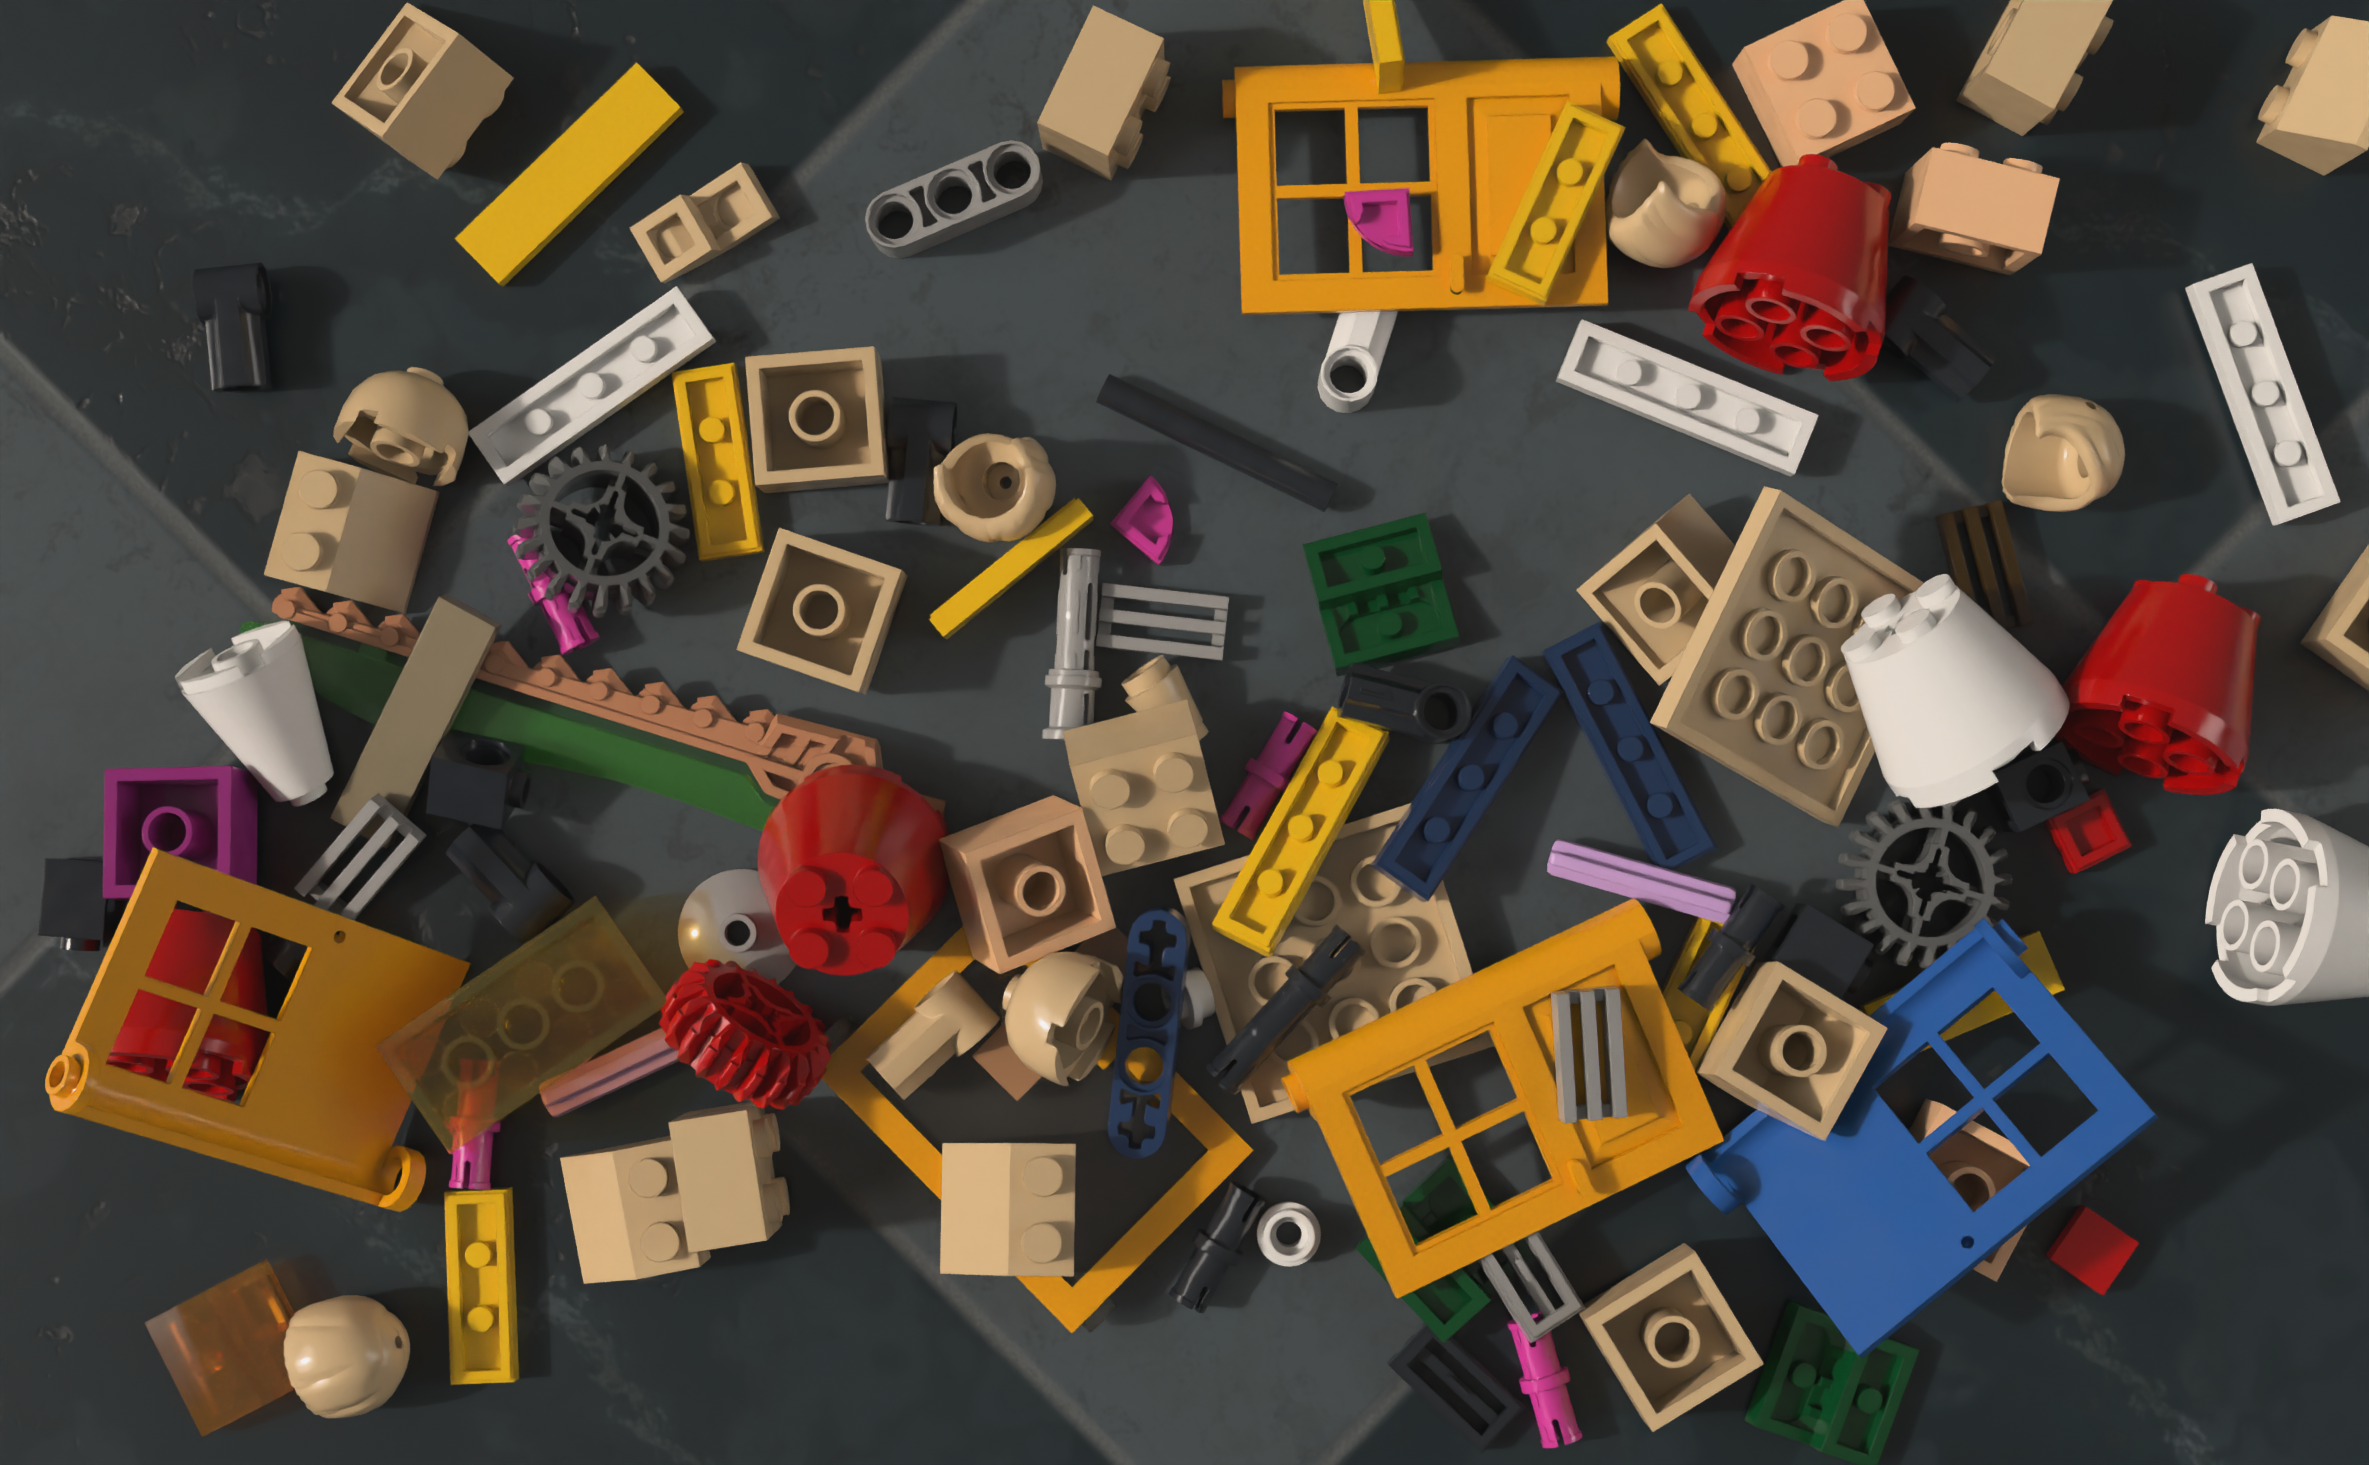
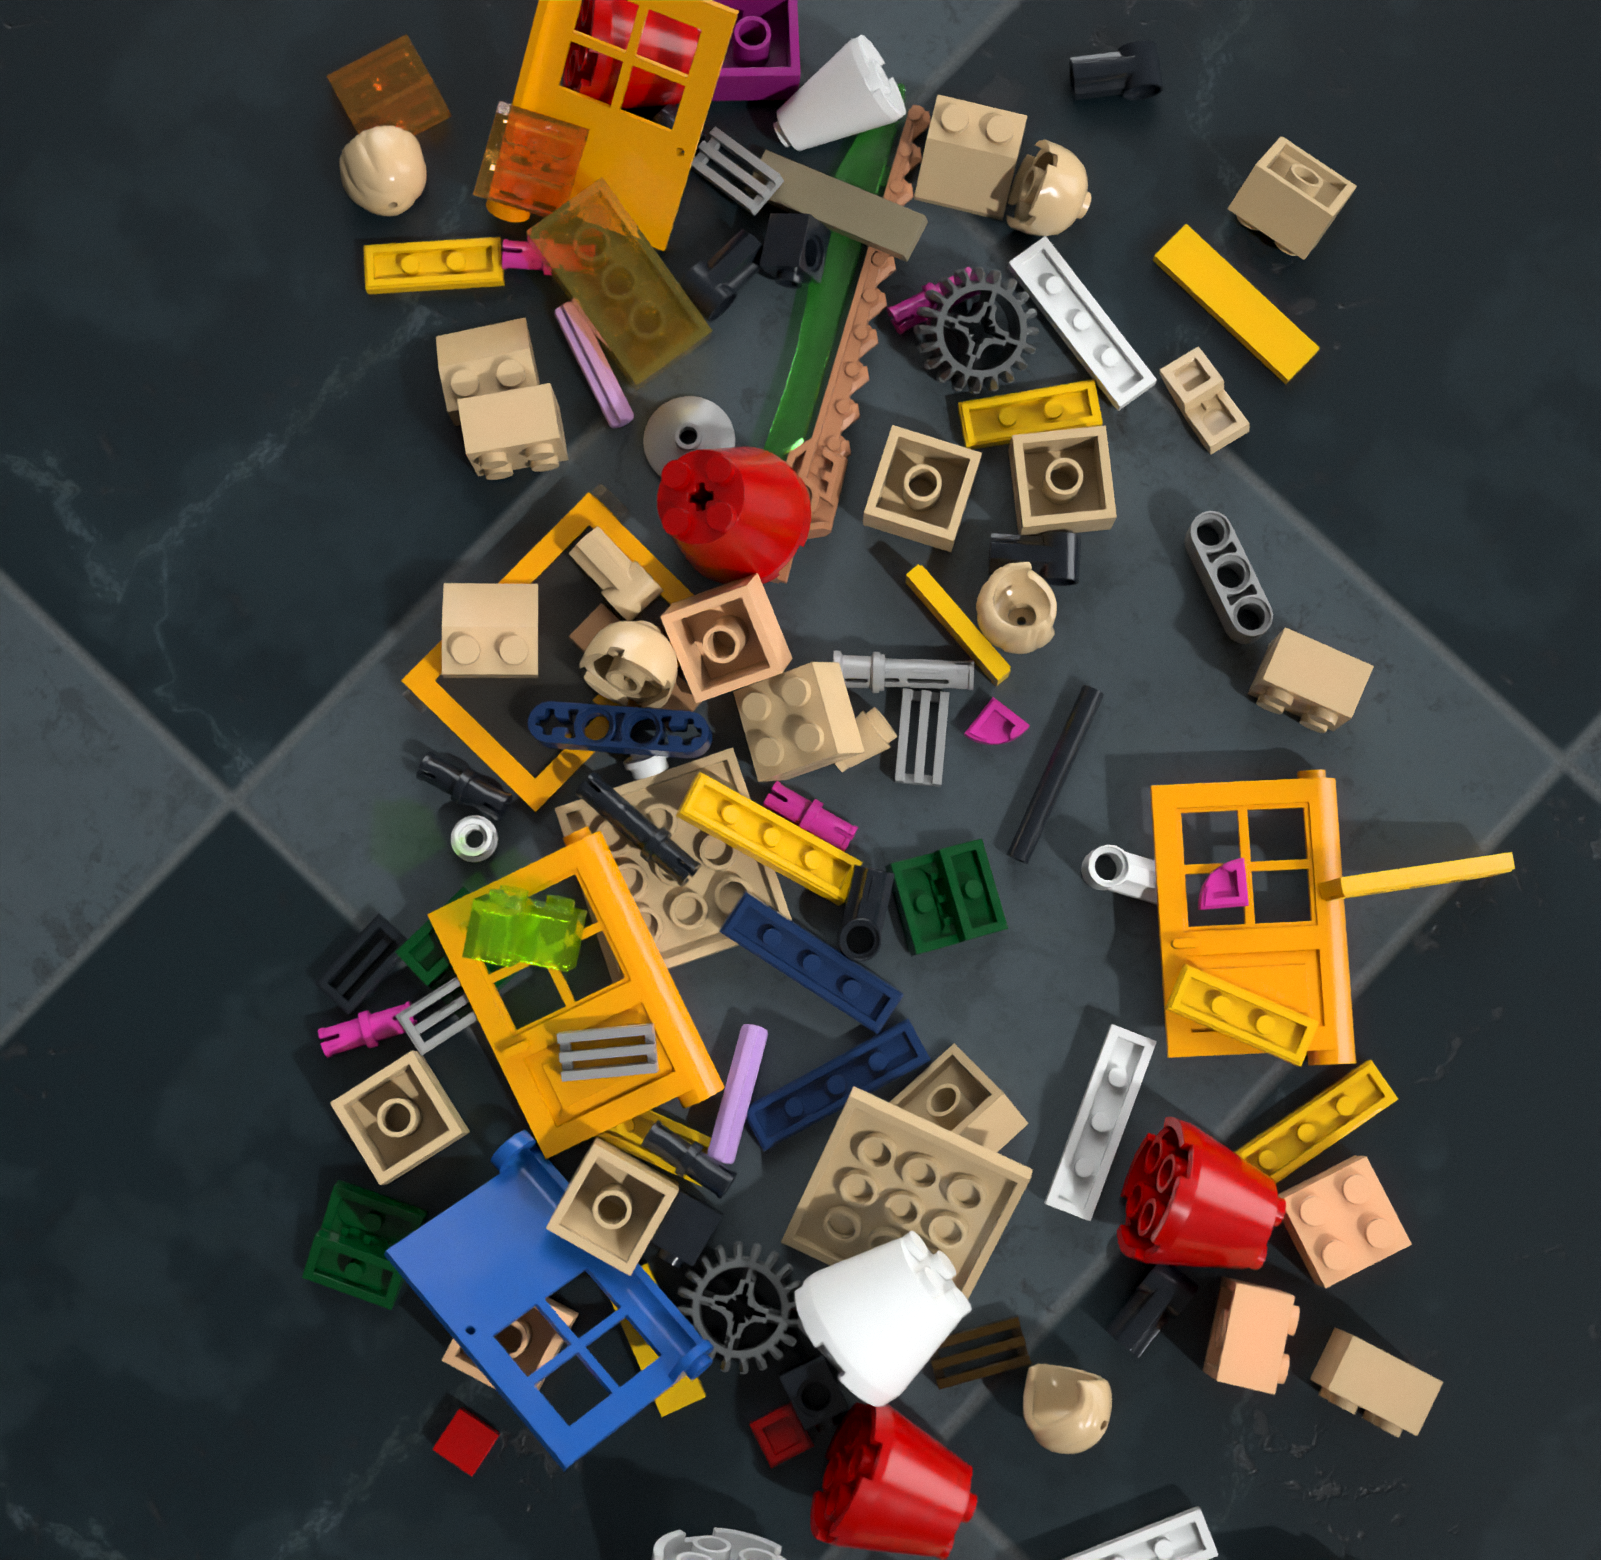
camera: 90 degrees right, 5 degrees down
red gear [659,959,832,1110] -> none
tan piece [1605,138,1726,268] -> none
none -> clear neon green brick [462,885,587,972]
none -> clear orange slope [473,101,589,222]

